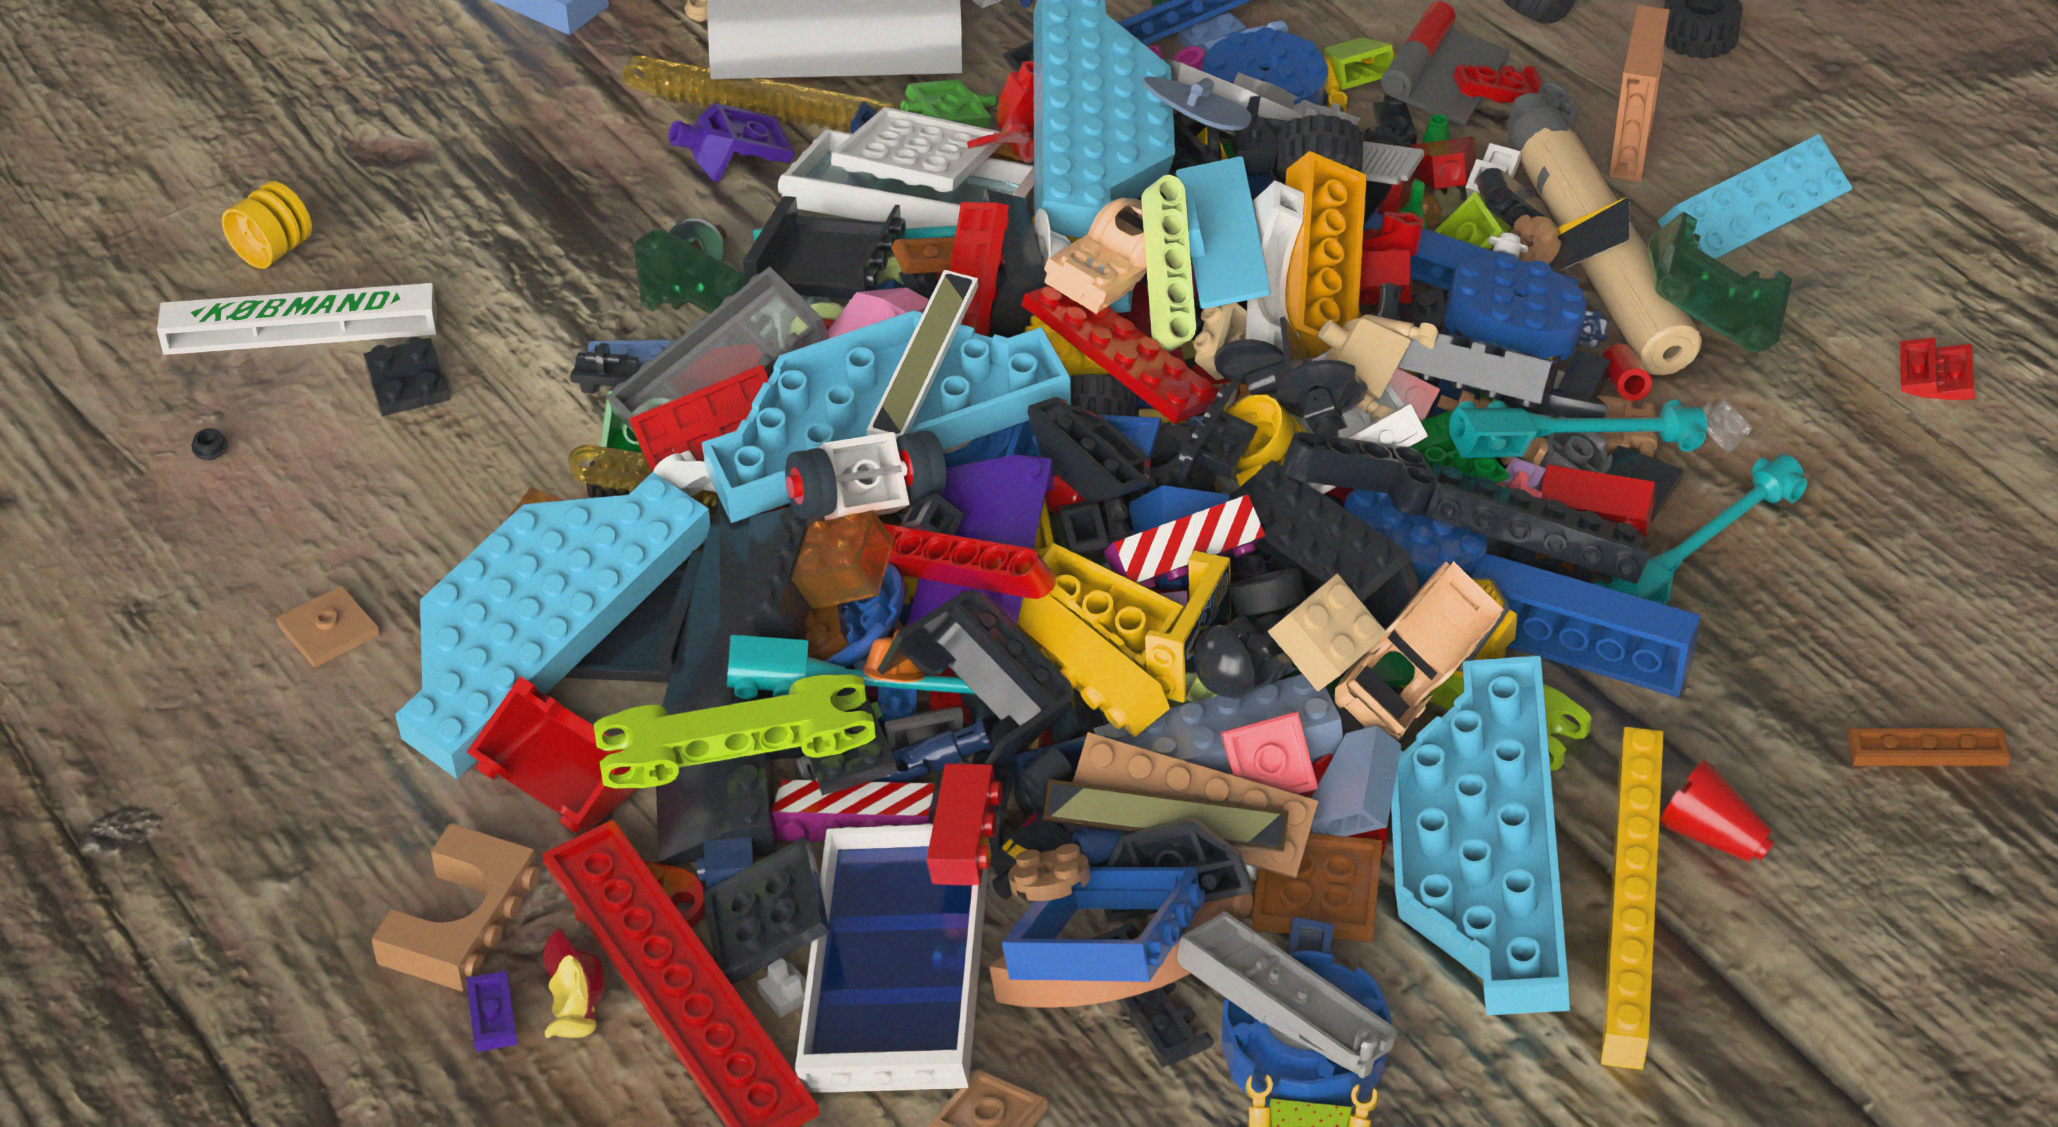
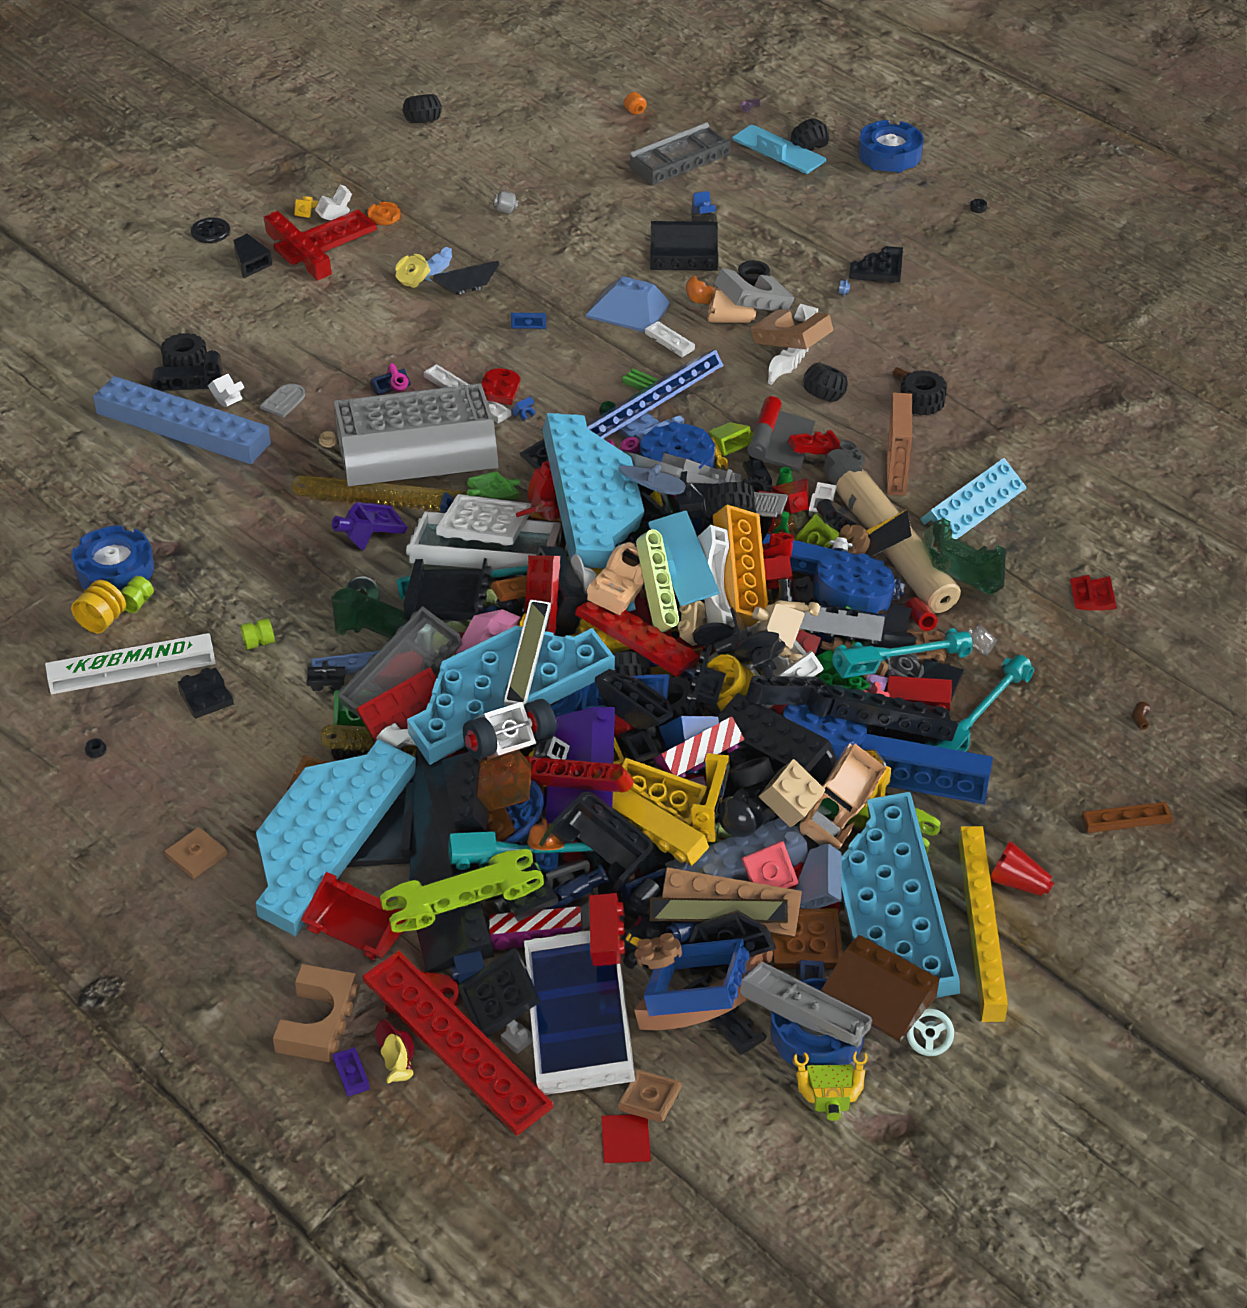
camera: 10 degrees left, 0 degrees up
none -> blue piece [71,526,154,591]
none -> lime wheel [120,576,154,613]
none -> lime wheel [240,618,275,650]
none -> reddish brown slope [821,935,940,1042]
none -> light aqua piece [906,1009,954,1056]
none -> reddish brown arm [1132,701,1150,730]

